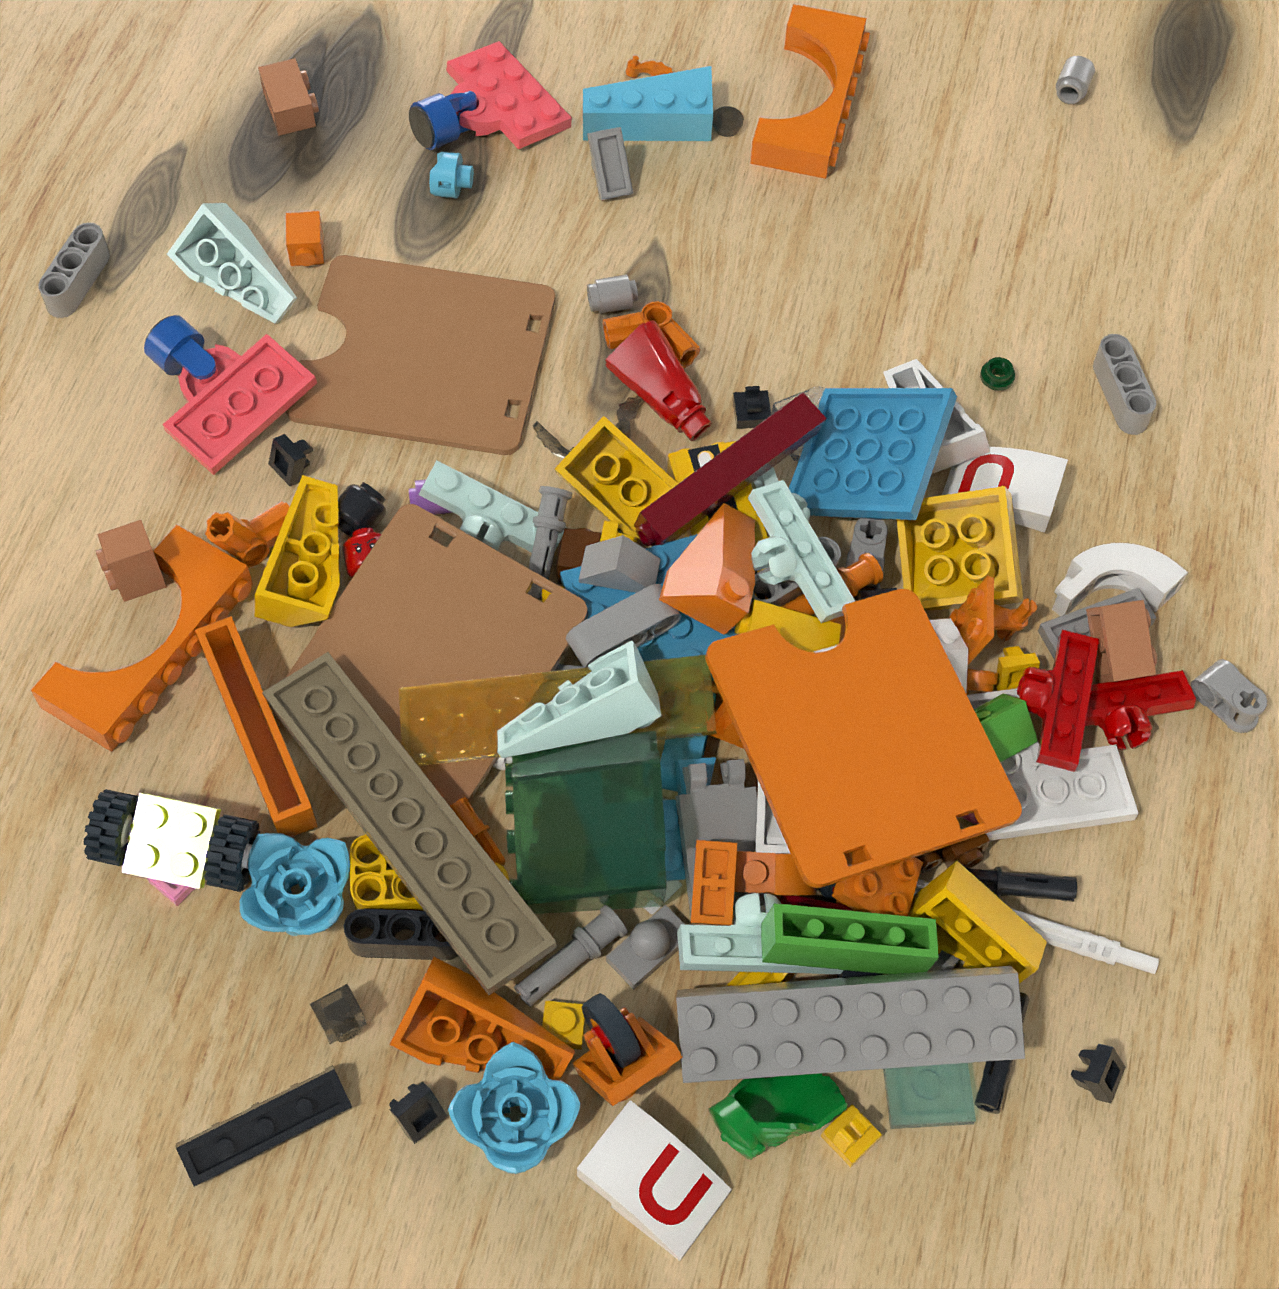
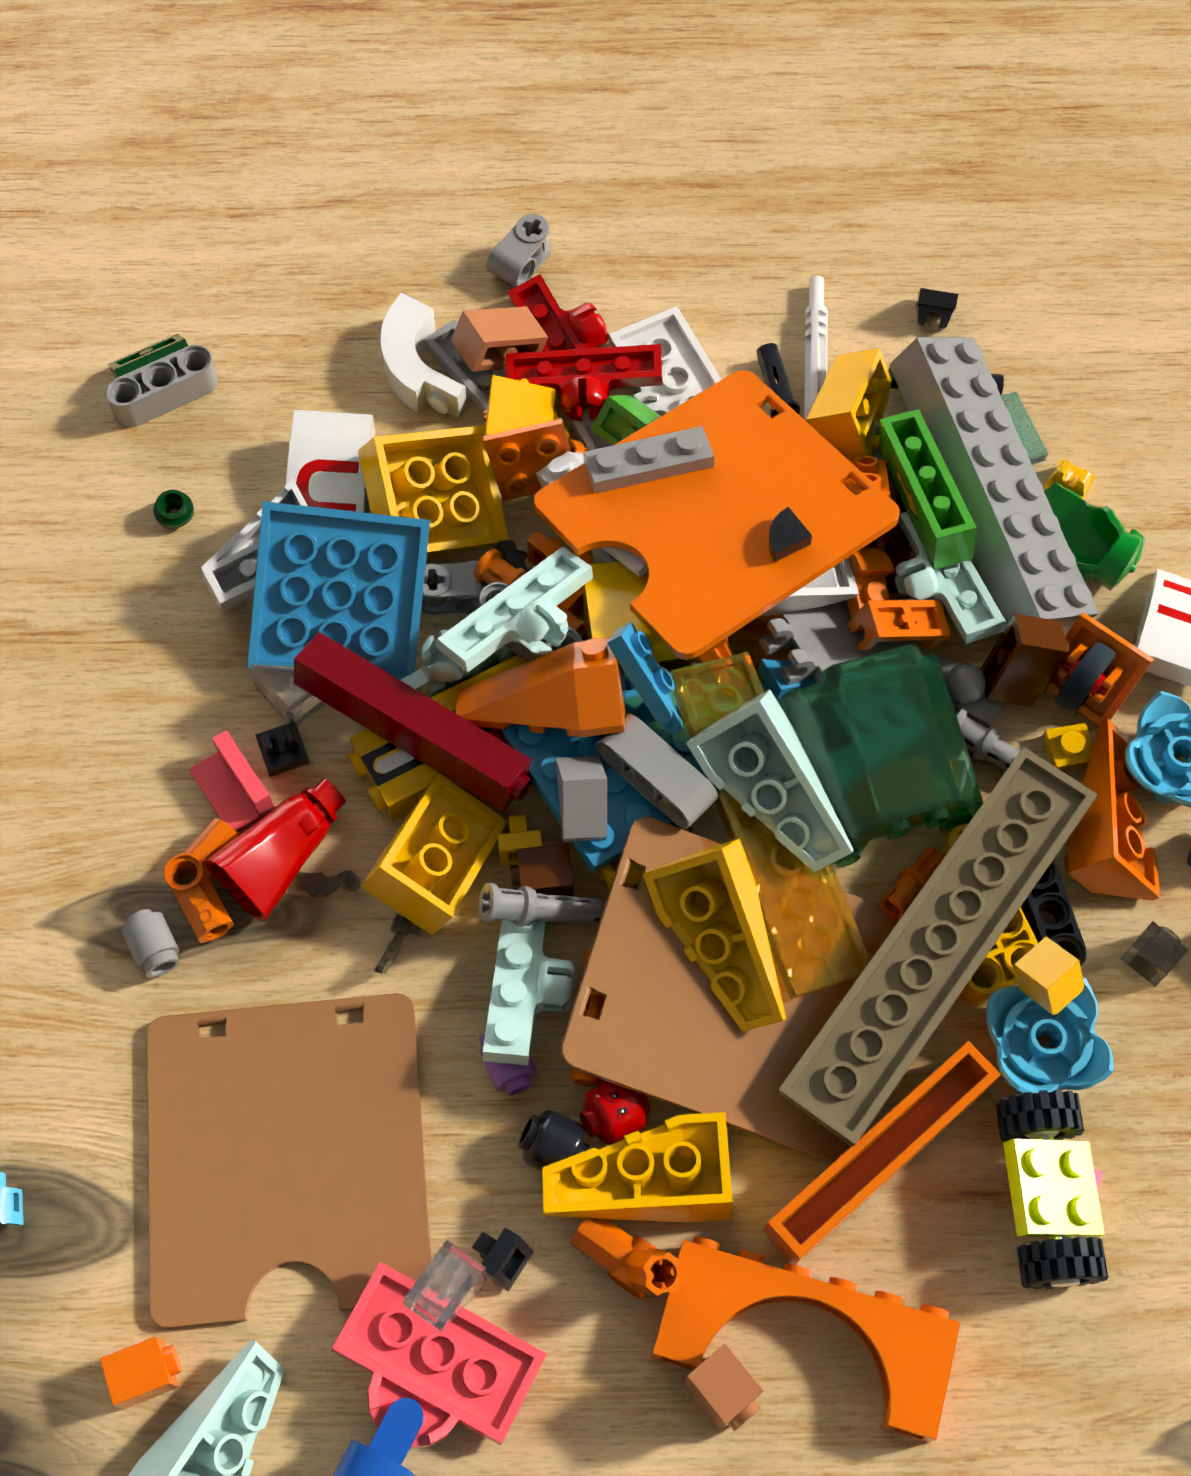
camera: 105 degrees left, 5 degrees up
none -> dark green plate [108,334,188,379]
none -> coral panel [190,730,275,833]
none -> clear slope [403,1240,487,1331]
none -> yellow piece [485,375,556,436]
none -> light grey plate [583,426,714,494]
none -> dark azure hinge [607,622,687,735]
none -> yellow wedge [643,838,786,1032]
none -> black tile [769,507,812,562]
none -> reddish brown brick [980,613,1069,707]
none -> yellow piece [1014,937,1085,1015]

